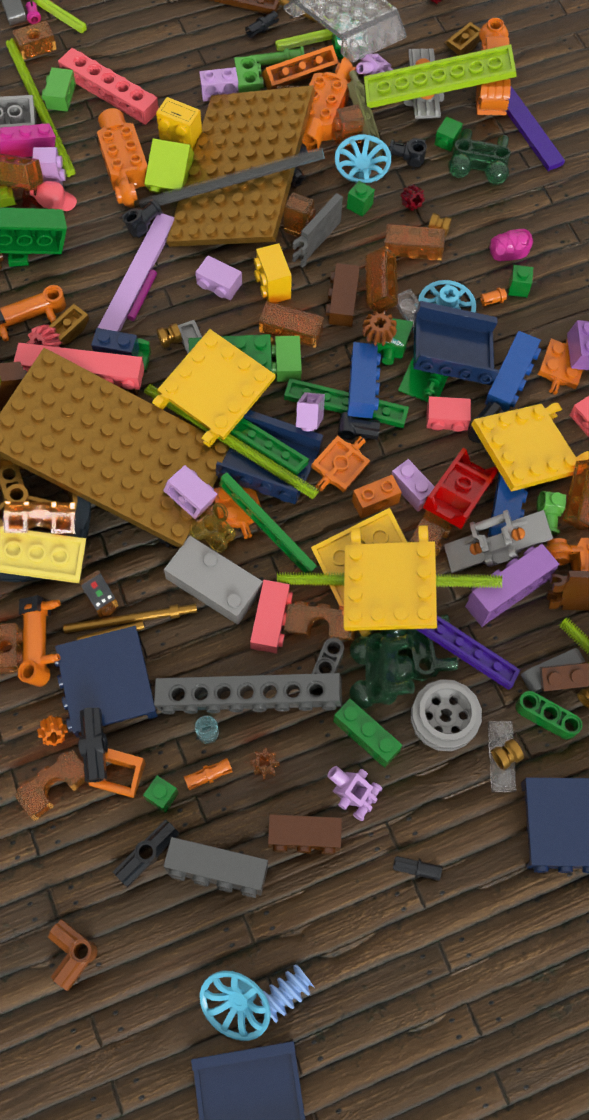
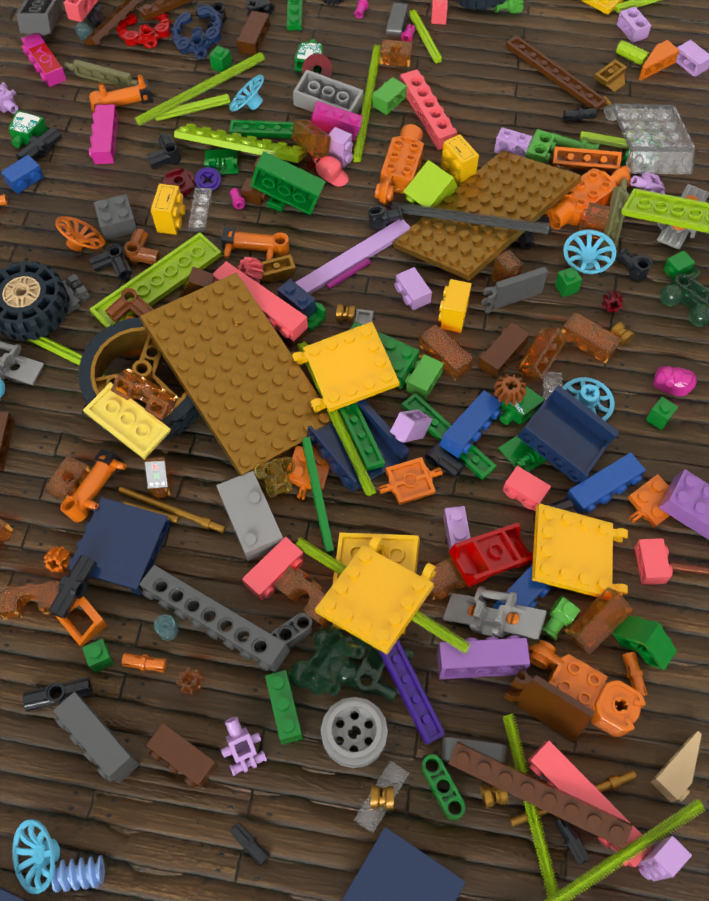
camera: 35 degrees right, 5 degrees down
lavender brick [163,465,217,520] -> none
orange brick [352,475,402,519] -> none
orange pin [480,287,507,307] -> none

